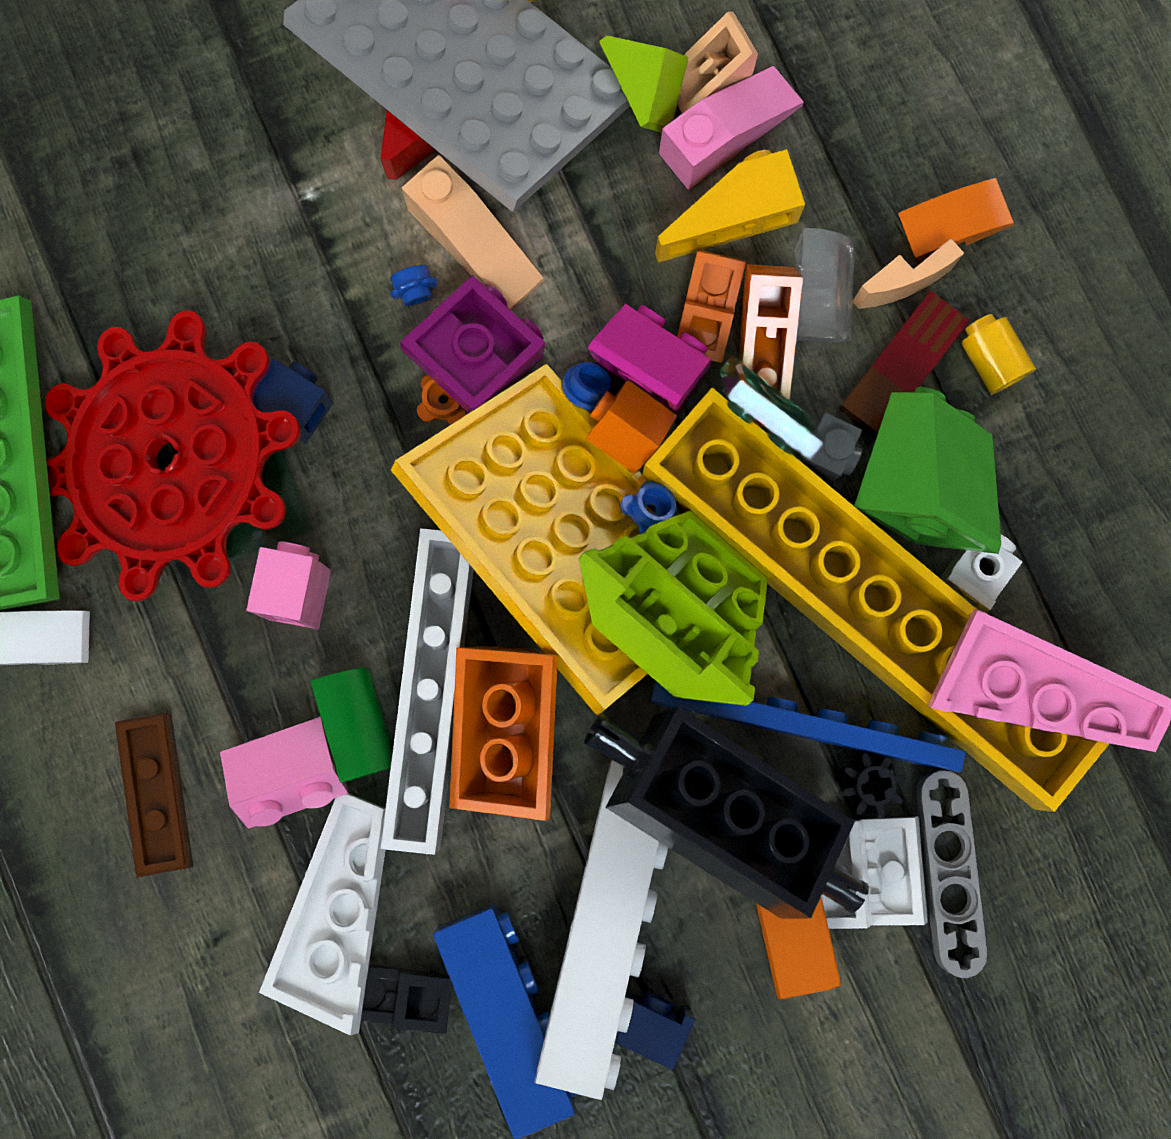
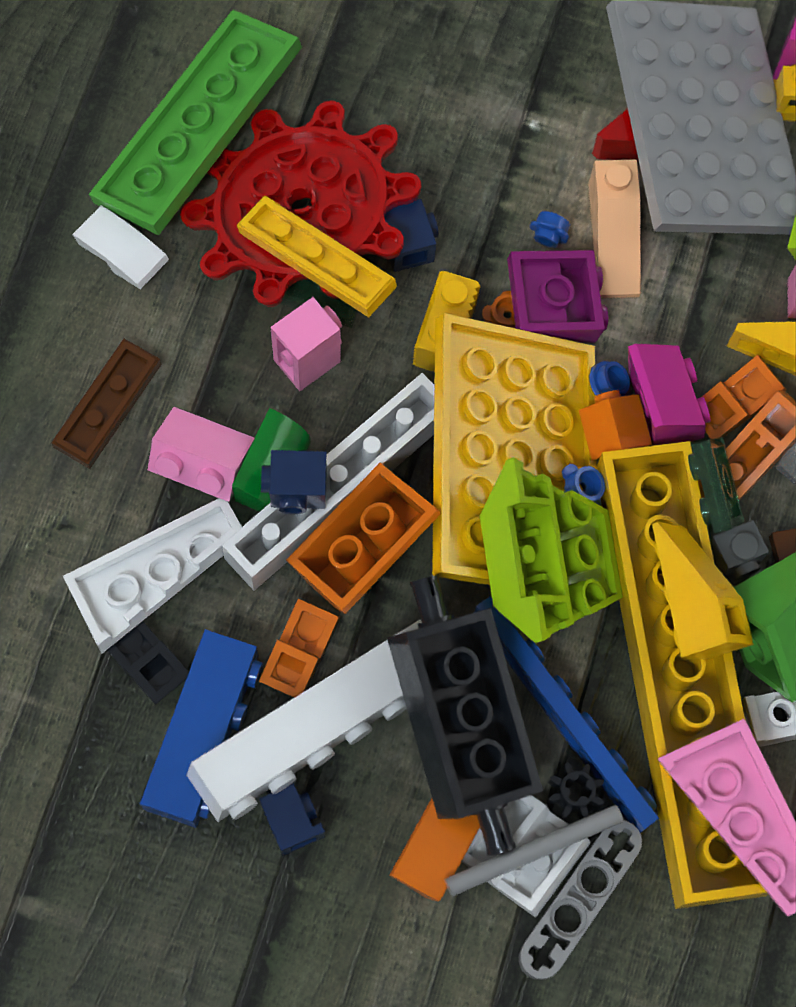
camera: 40 degrees right, 10 degrees down
none -> yellow tile [237,195,397,318]
none -> orange slope [259,599,341,698]
none -> dark blue brick [261,450,327,514]
none -> yellow brick [412,271,480,372]
none -> light grey bar [445,805,623,897]
none -> yellow slope [652,522,753,660]

